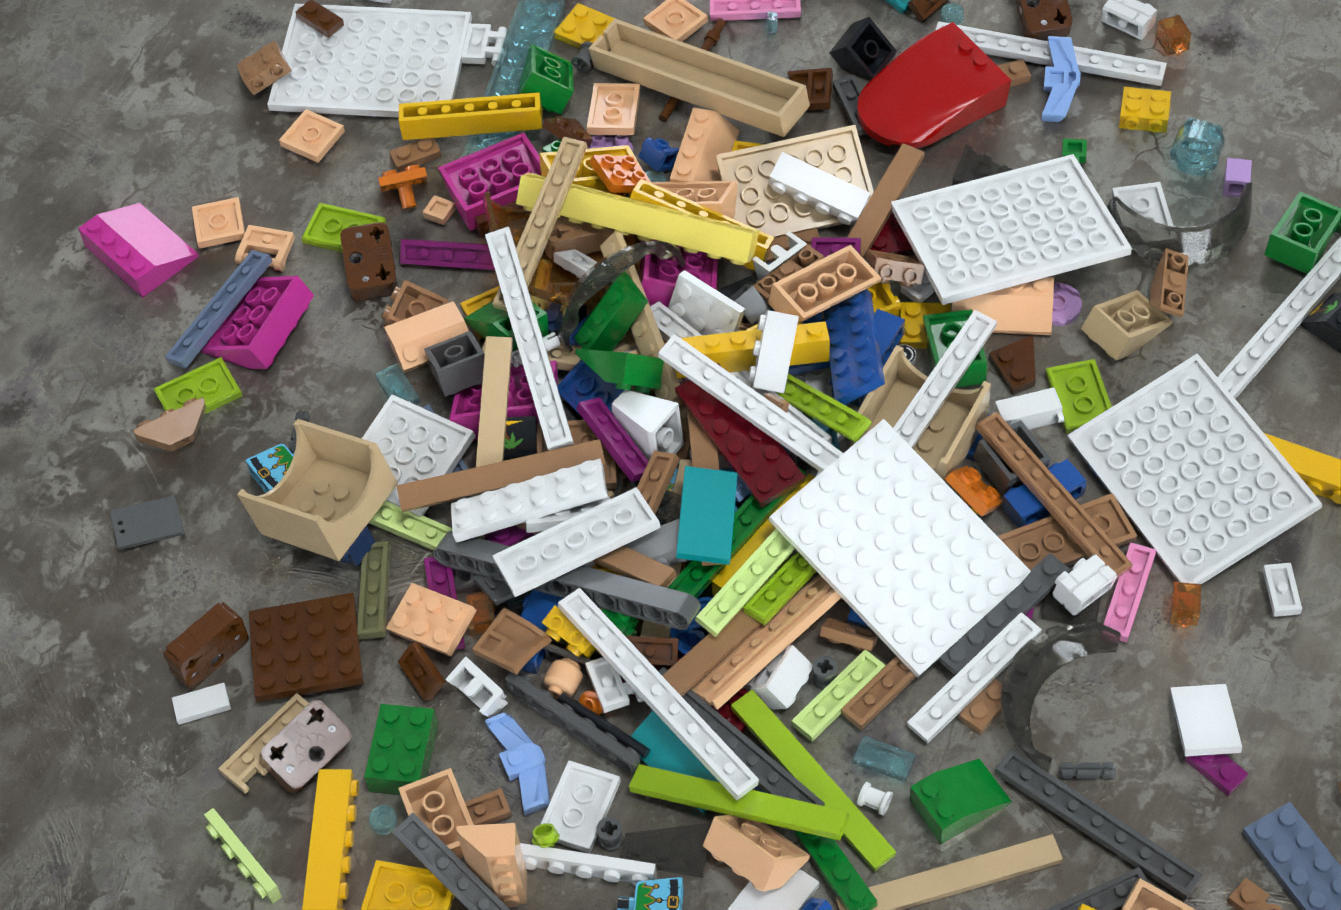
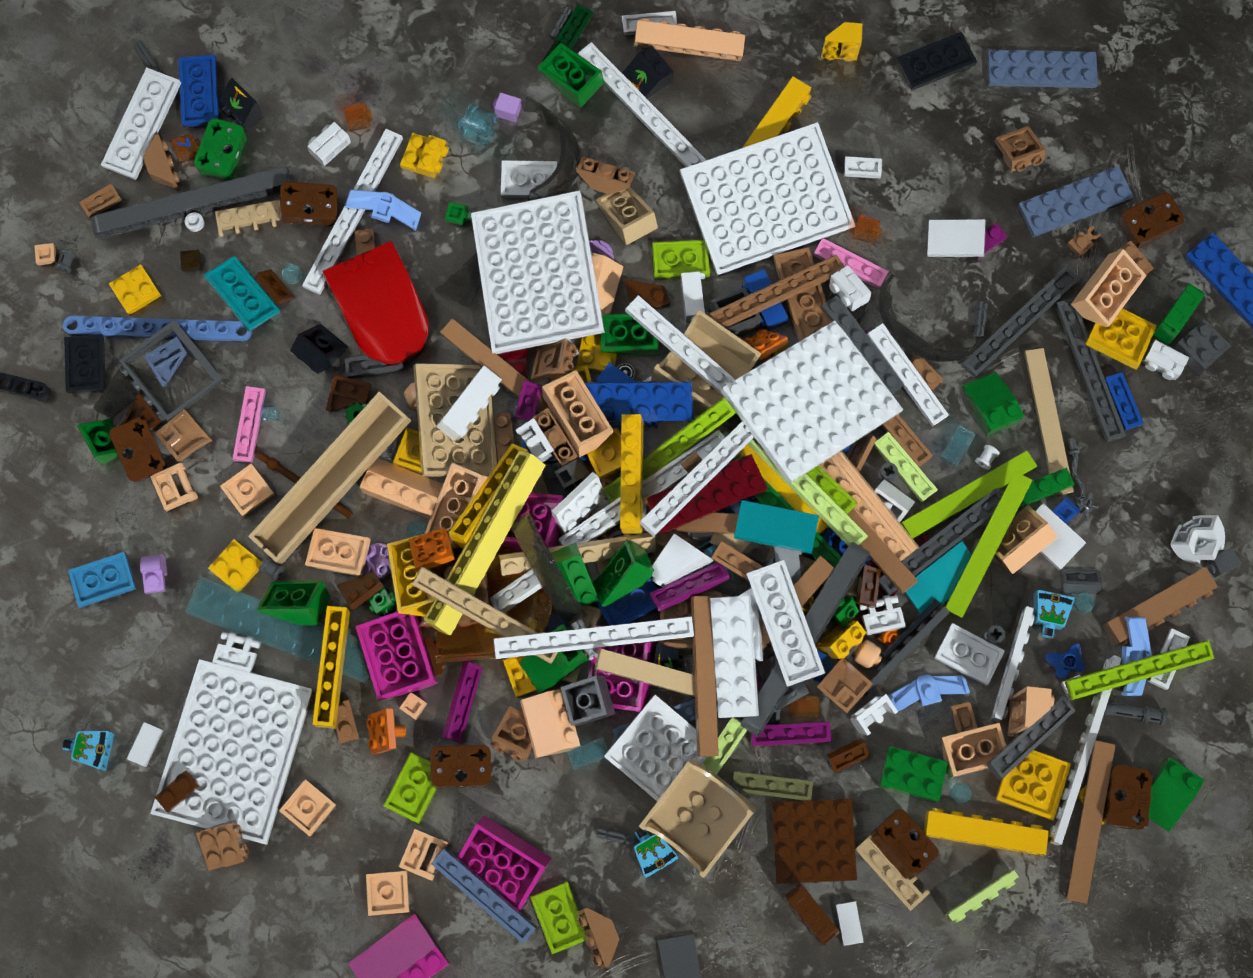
camera: 90 degrees left, 20 degrees up
light nougat plate [386,583,477,657] -> none
lime plate [532,823,560,848] -> none
white plate [558,588,759,800] -> none
blue brick [638,137,679,172] -> none
white brick [748,310,799,393] -> none

